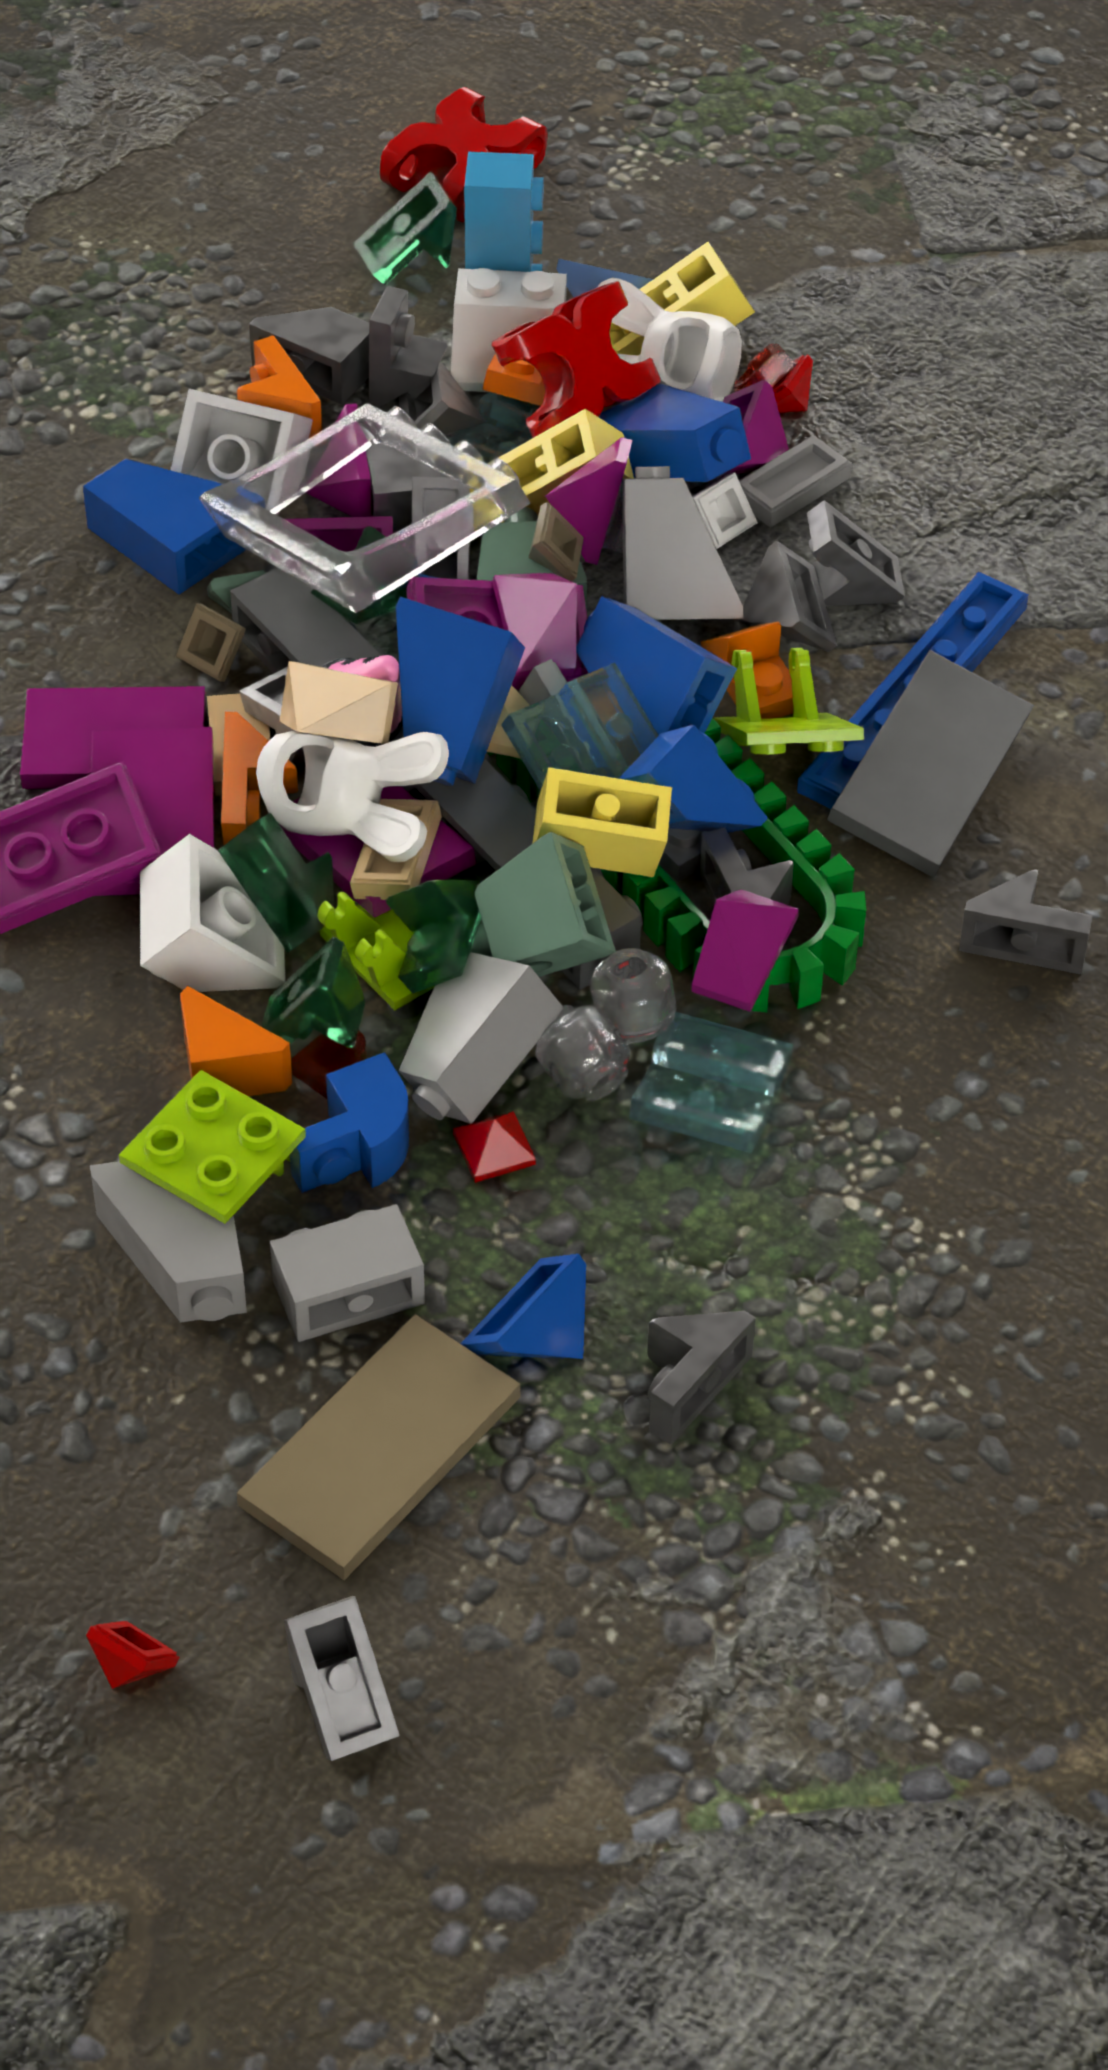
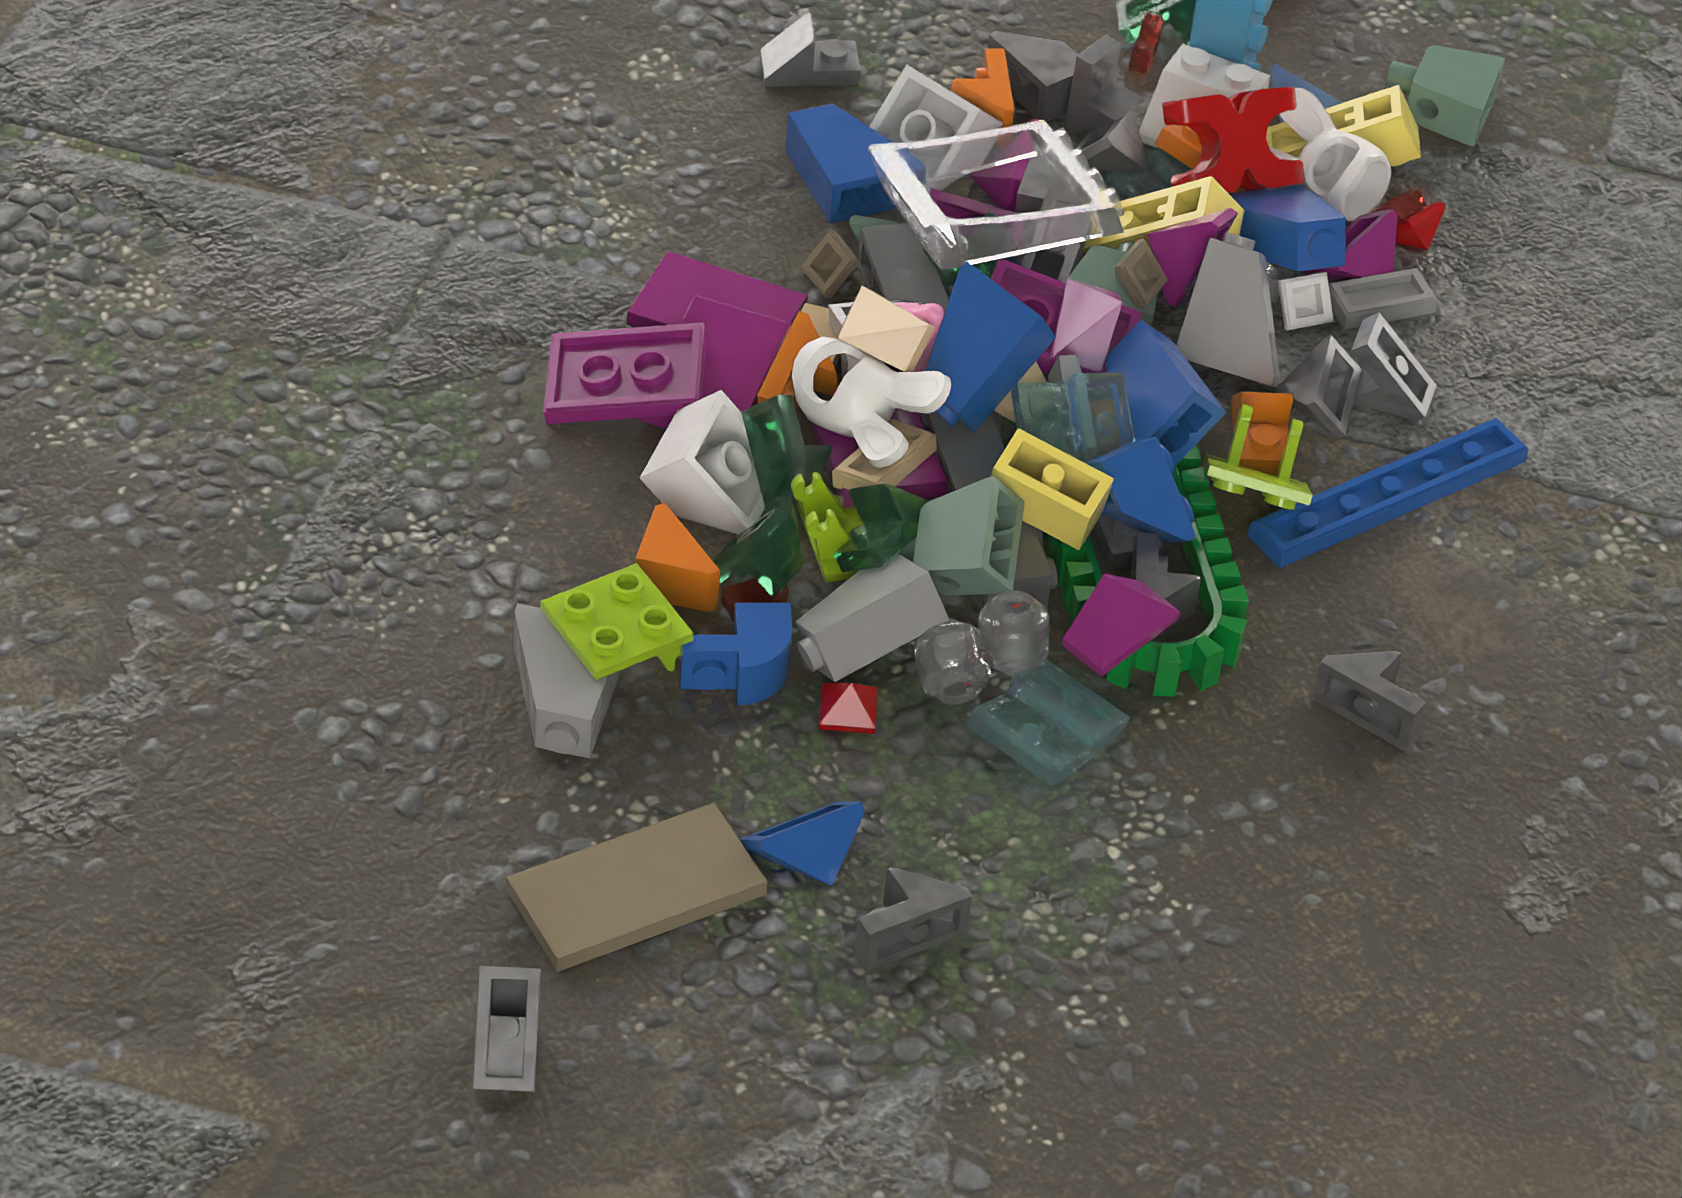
camera: 20 degrees right, 5 degrees down
red slope [86,1621,180,1689] -> none
light grey brick [270,1204,425,1342] -> none
dark grey tile [827,650,1034,878] -> none
none -> flat silver slope [760,13,860,87]
none -> clear red tile [1128,11,1165,76]
none -> sand green torso [1385,45,1505,147]

